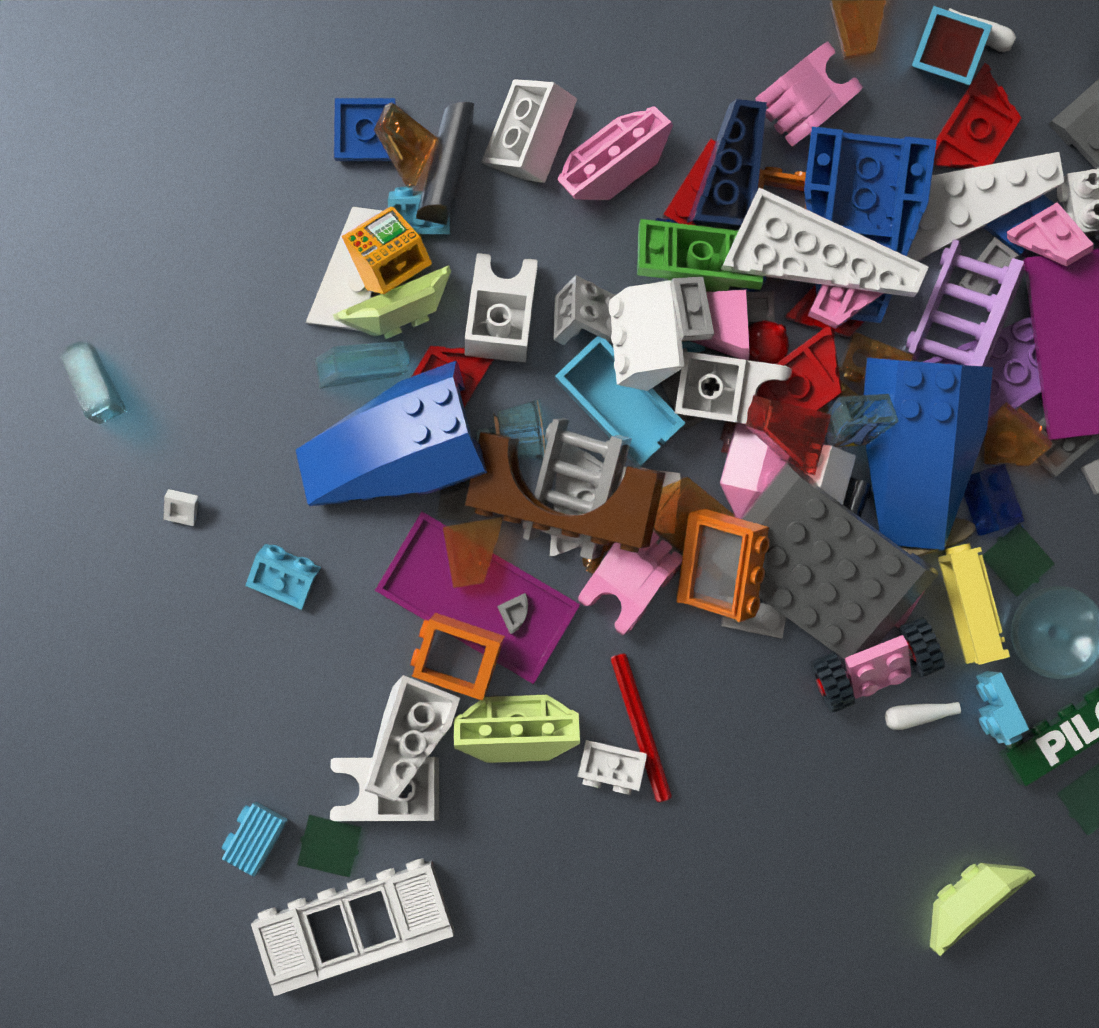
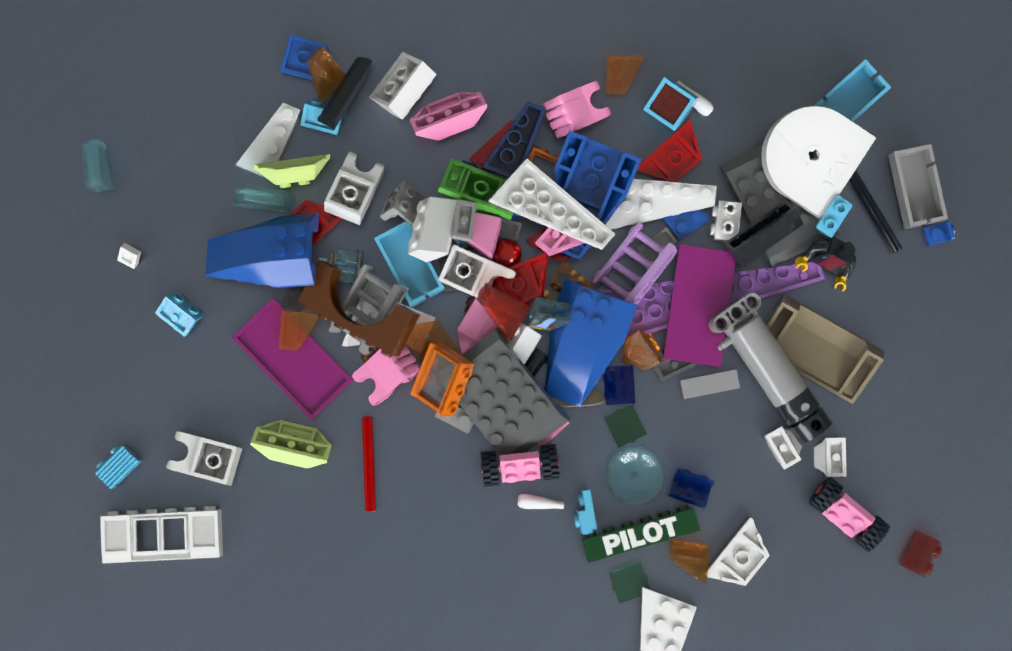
camera: 15 degrees right, 0 degrees up
clear green piece [297,814,362,877] -> none
light orange slope [342,206,432,294] -> none
white wedge [364,675,460,802] -> none
orange window [410,613,505,700] -> none
light grey tile [497,593,528,634] -> none
white bracket [577,740,647,795] -> none
yellowish green wedge [930,863,1036,956] -> none
light yellow door [938,543,1010,665] -> none
bright pink wing [1007,202,1094,266] -> none

